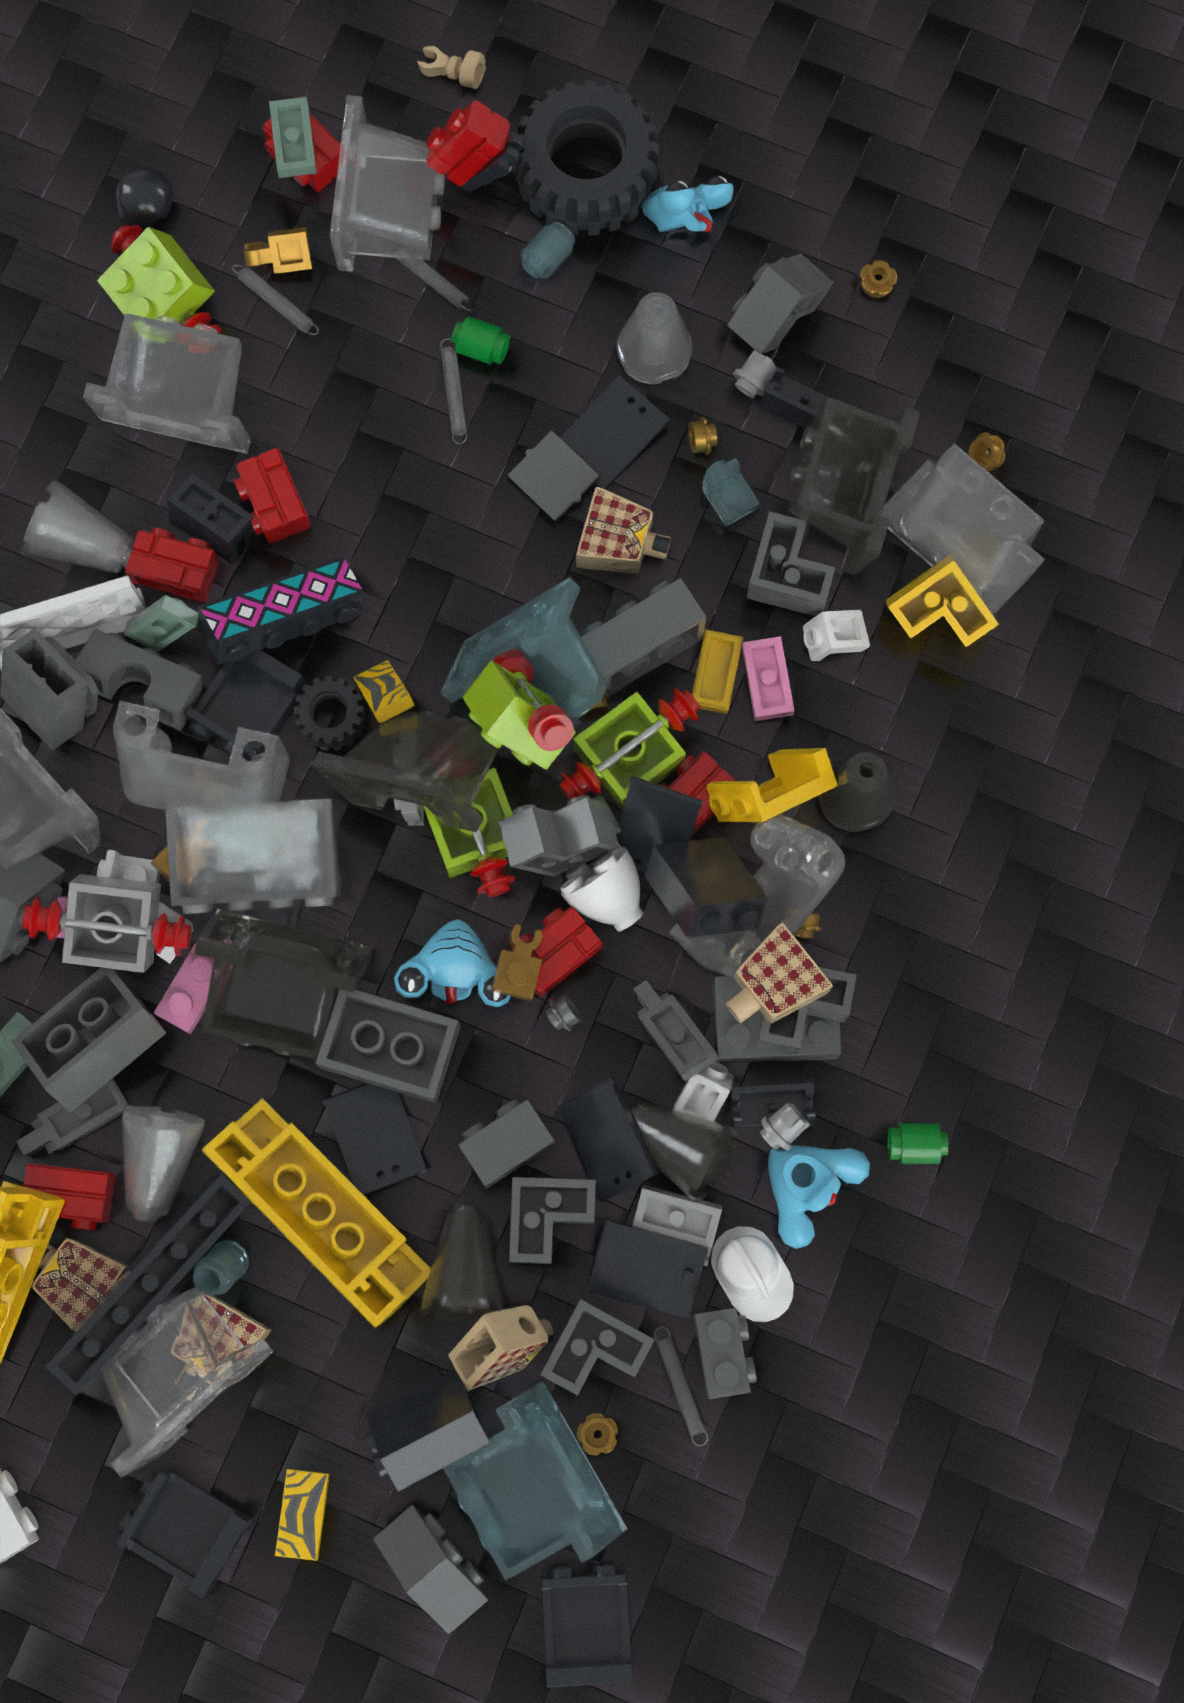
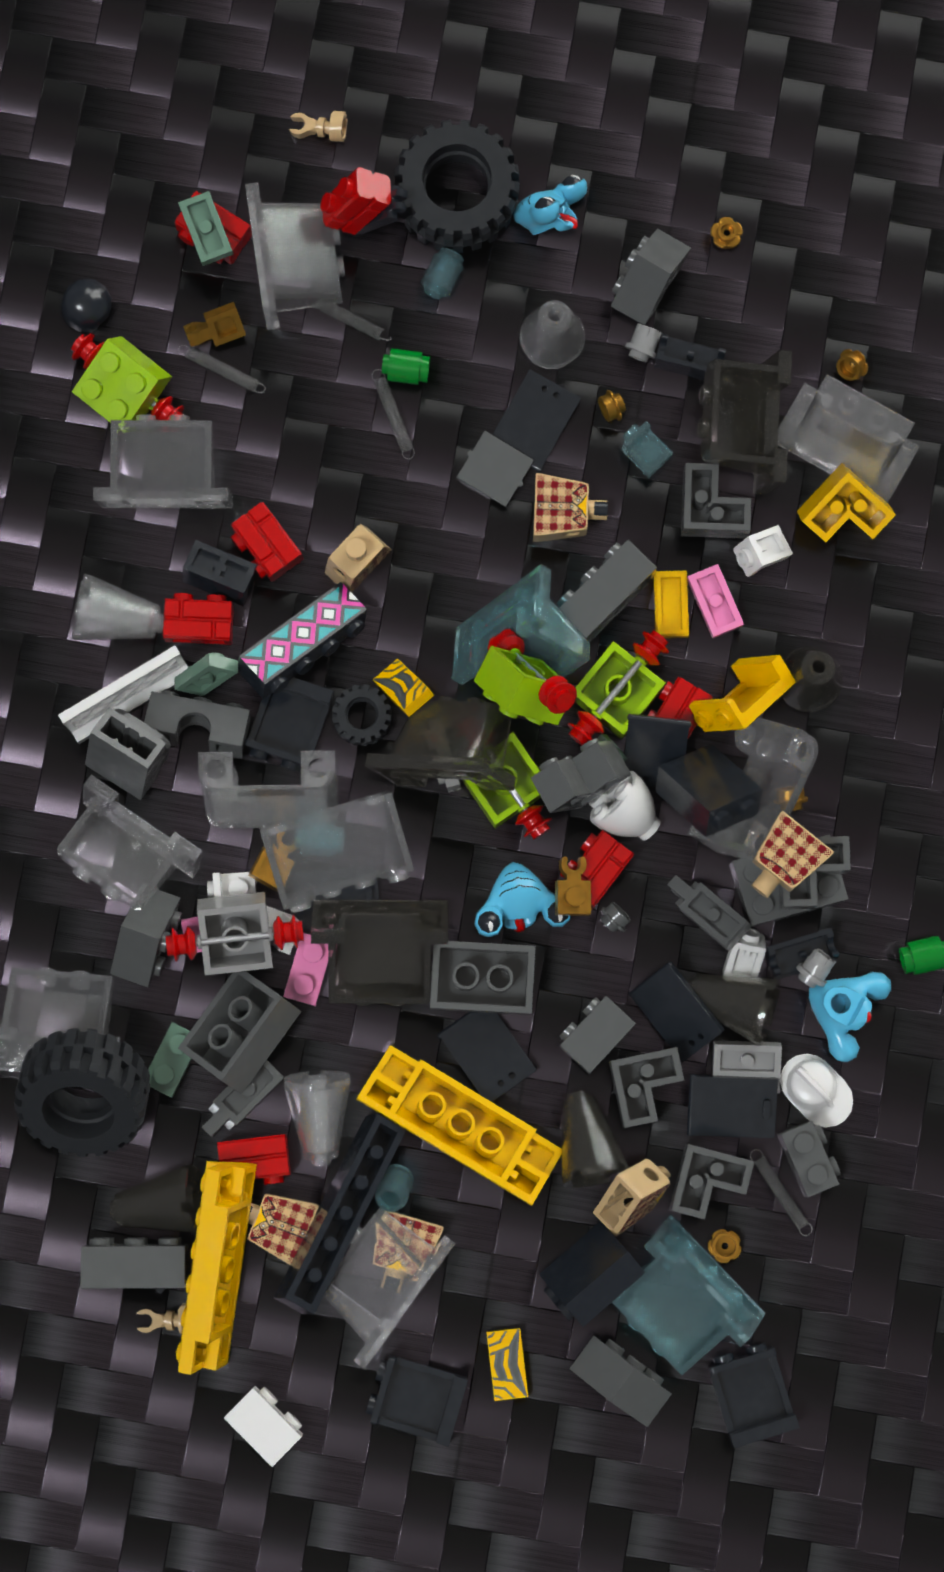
camera: 15 degrees left, 5 degrees up
none -> tan torso [325,524,392,593]

